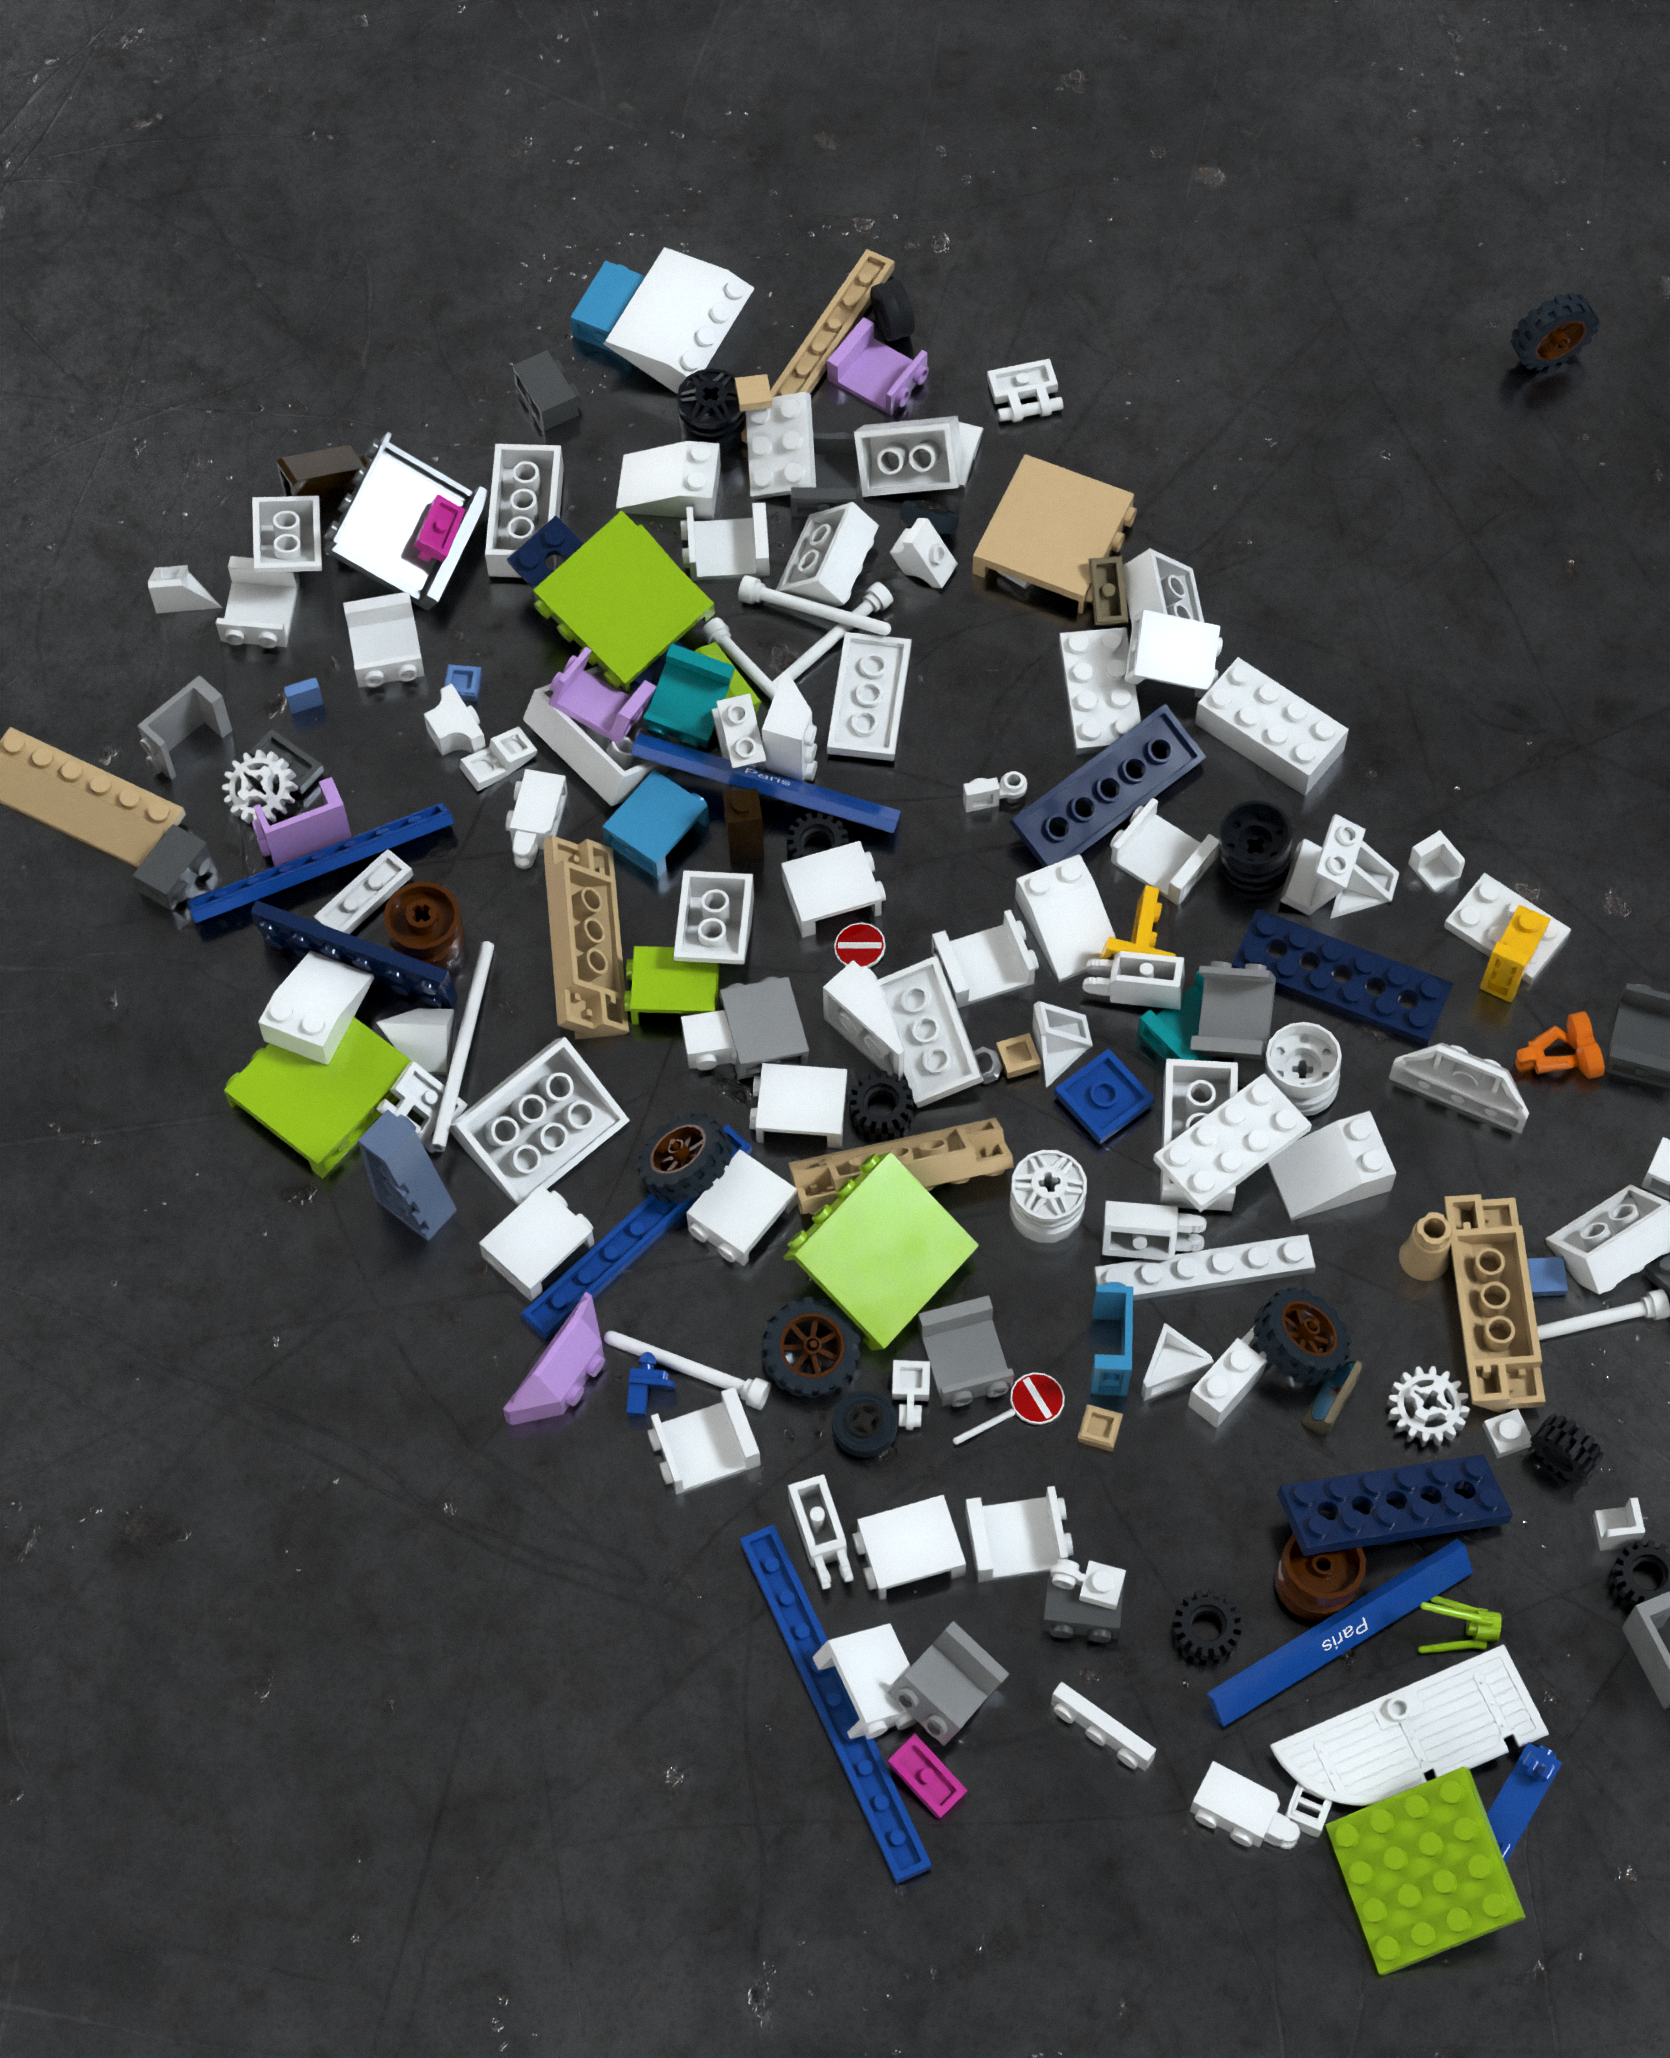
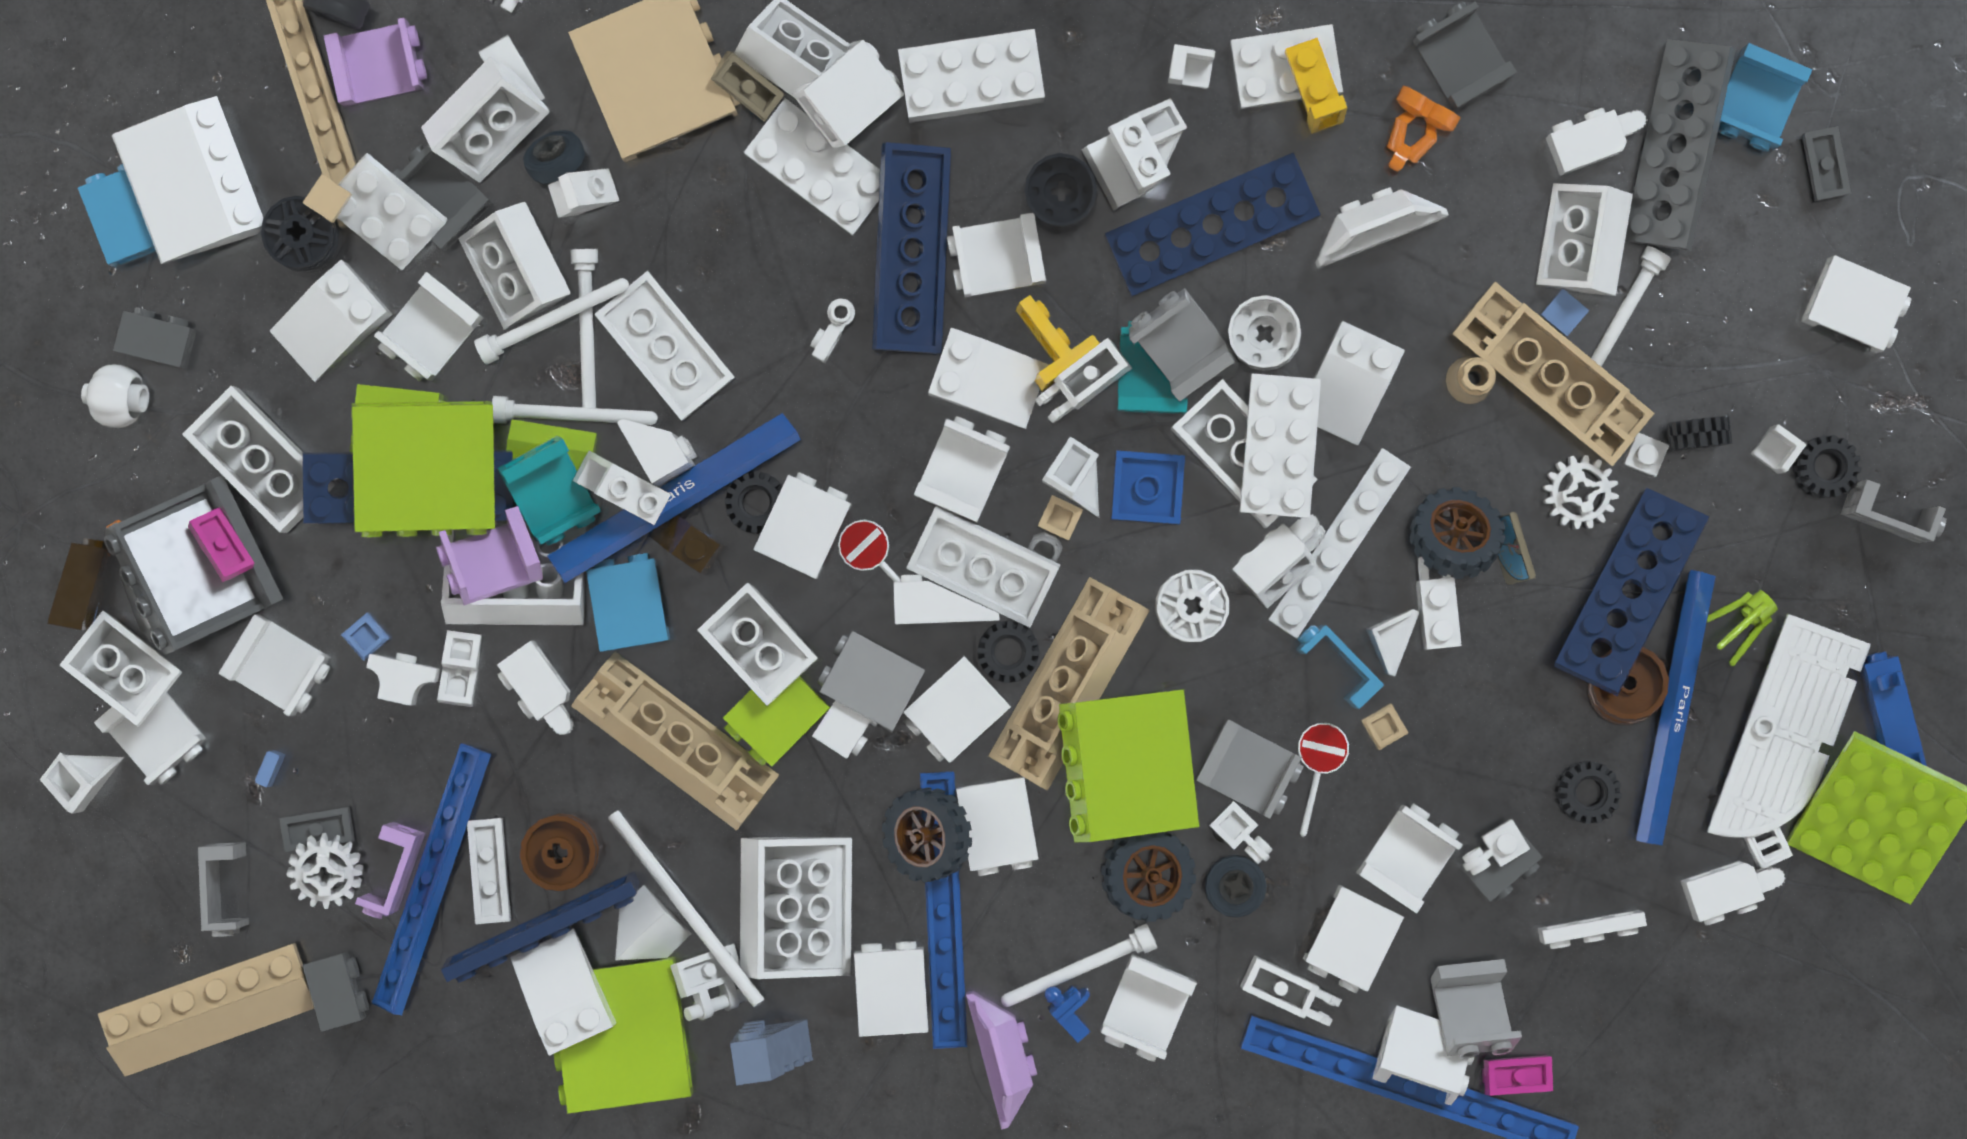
camera: 45 degrees left, 25 degrees up
none -> white plant [81,364,149,428]

